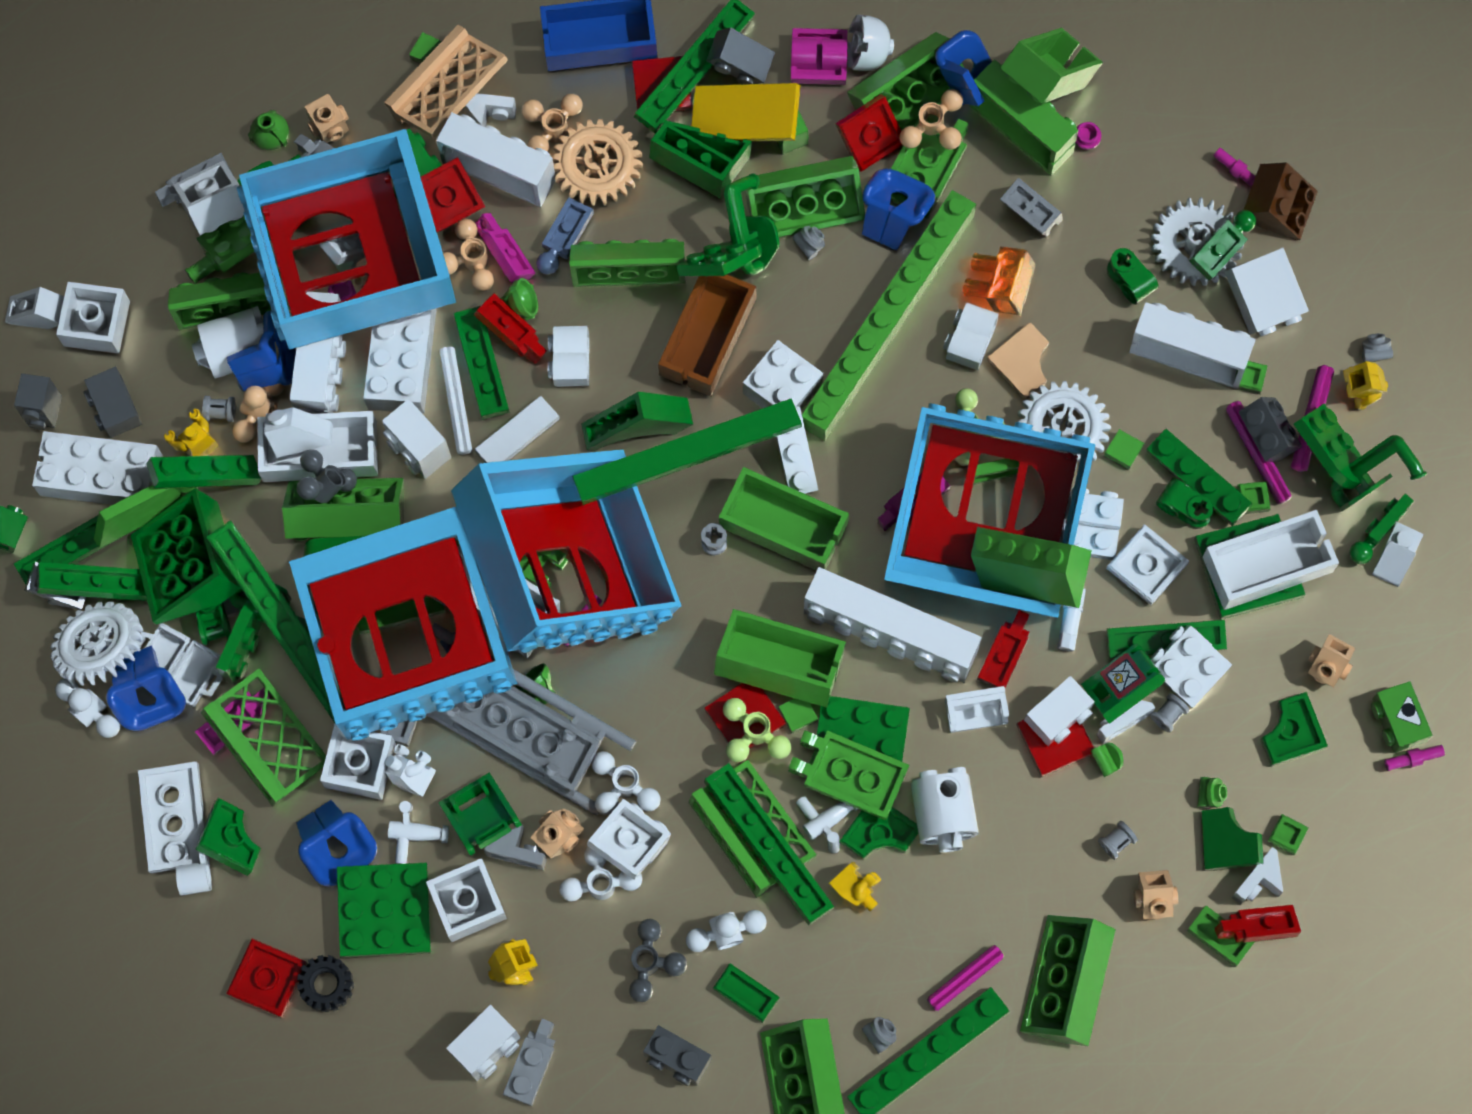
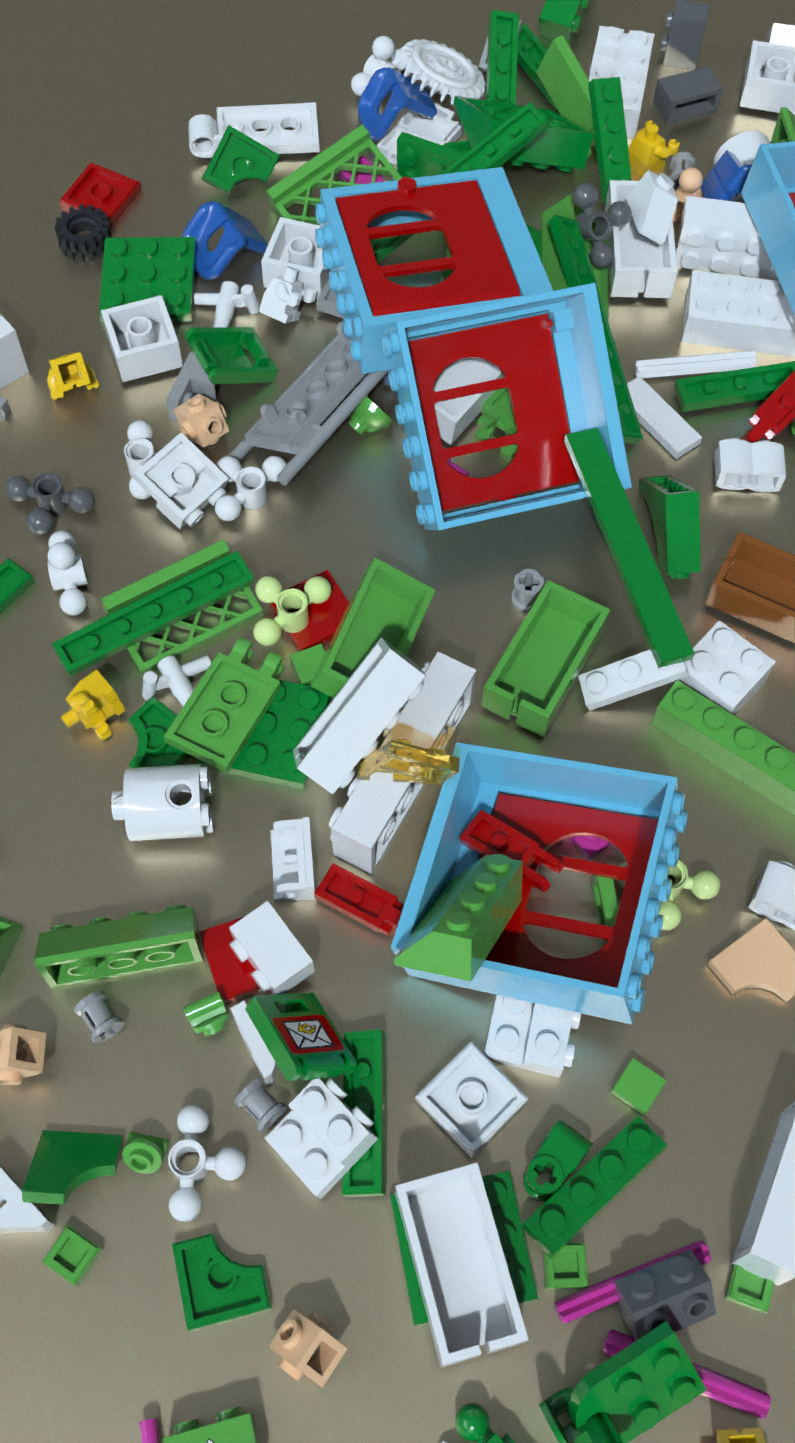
camera: 90 degrees right, 10 degrees down
white brick [382,399,451,479] -> none
white gear [1017,381,1111,470] -> none
white piece [1057,589,1086,652] -> none
none -> bright green slope [34,905,203,988]
none -> white piece [168,1104,246,1222]
none -> white piece [293,637,425,794]
none -> clear yellow wing [358,739,460,785]
none -> red hinge [459,809,564,893]
none -> green tile [549,215,643,444]

